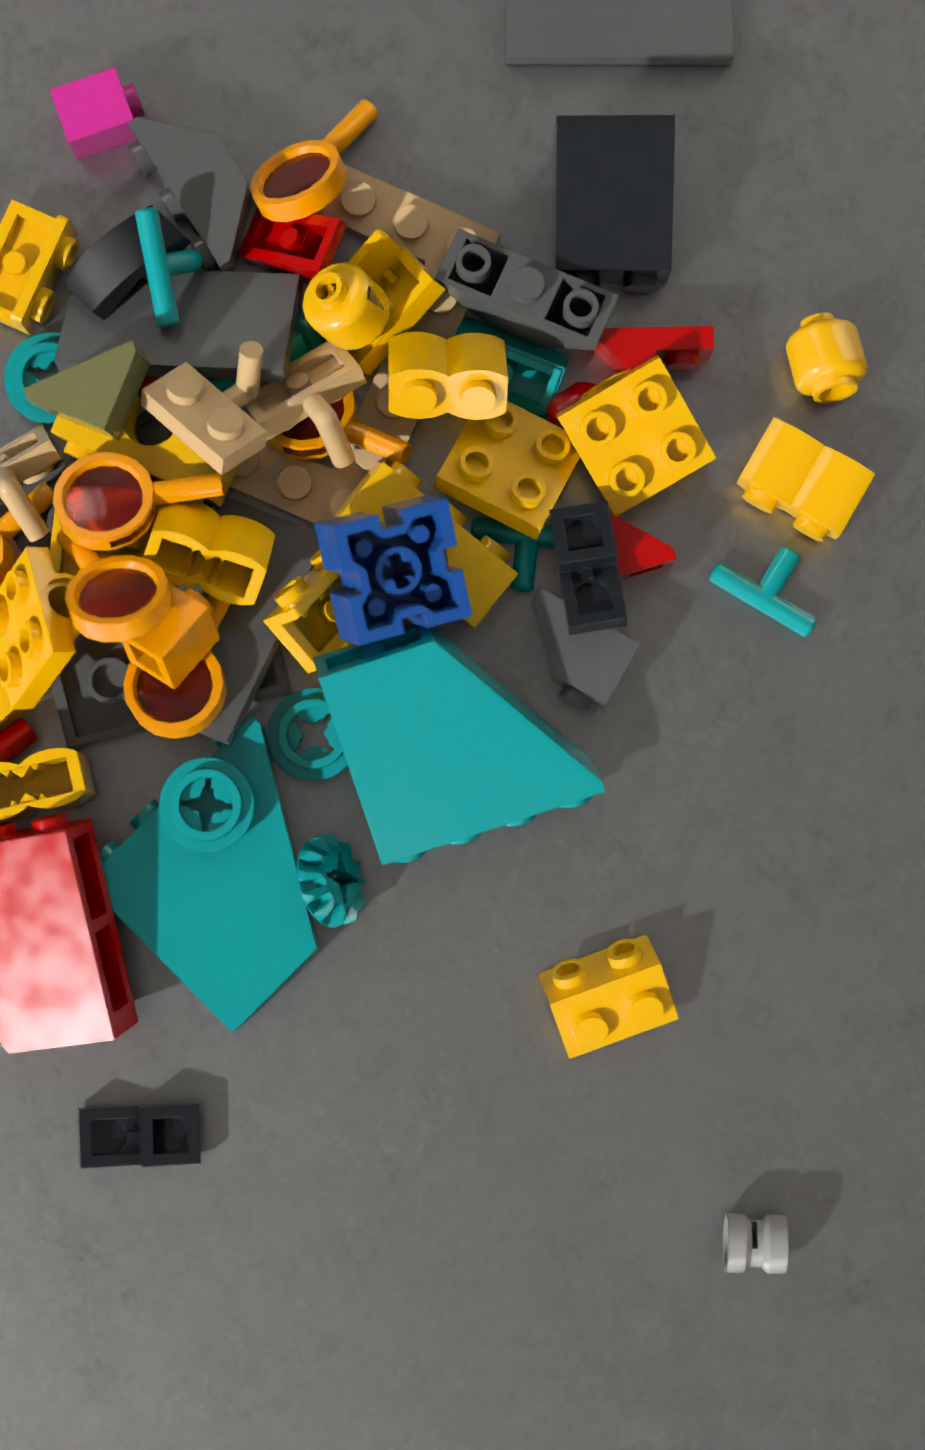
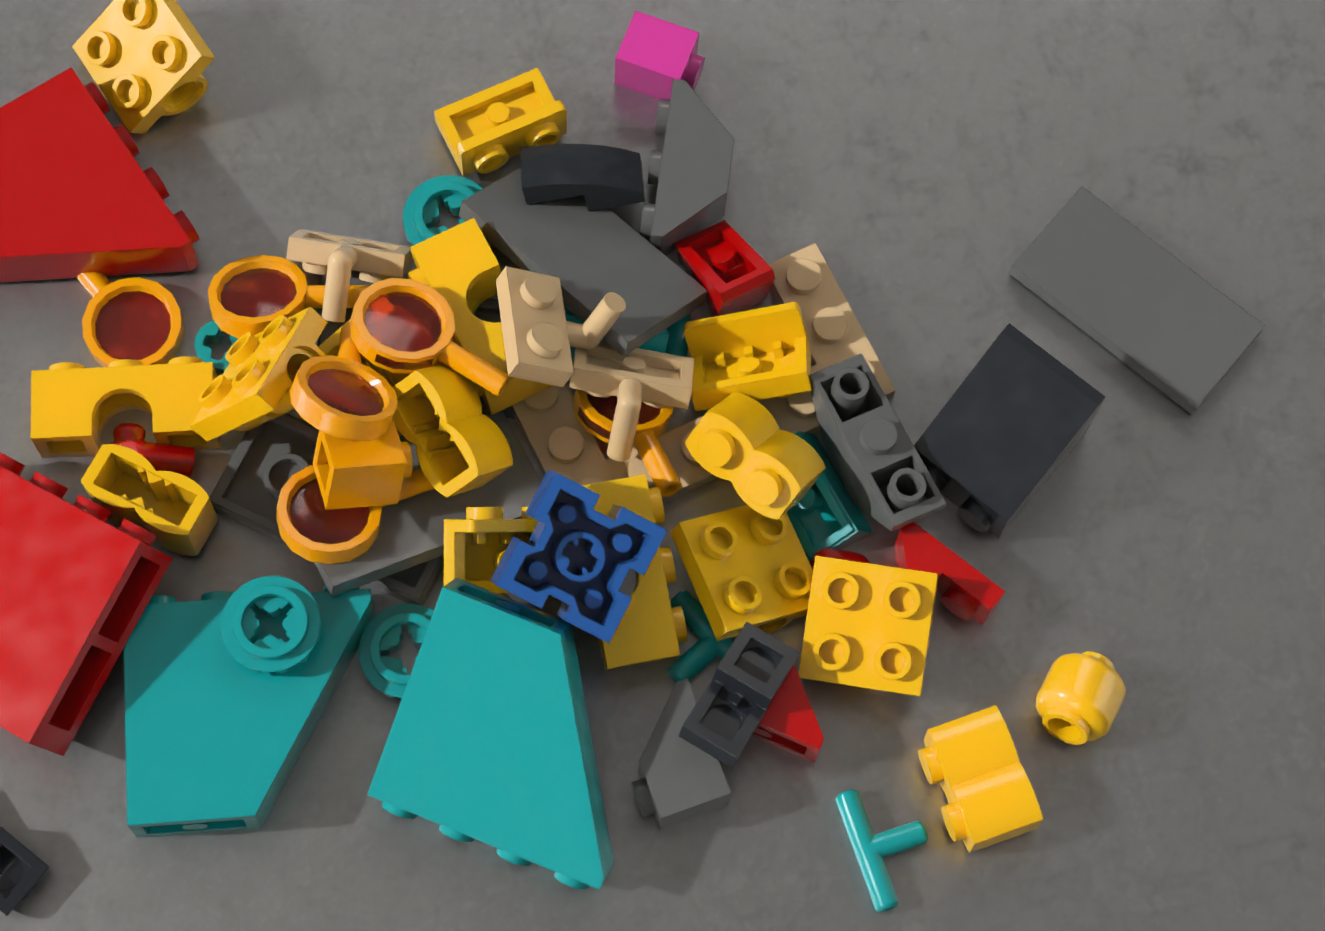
camera: 35 degrees right, 15 degrees down
olive slope [23,340,150,440] -> none
teal piece [135,207,202,327] -> none
light orange piece [249,99,378,222] -> none
teal gear [297,833,366,928] -> none
yellow head [303,262,390,350] -> none

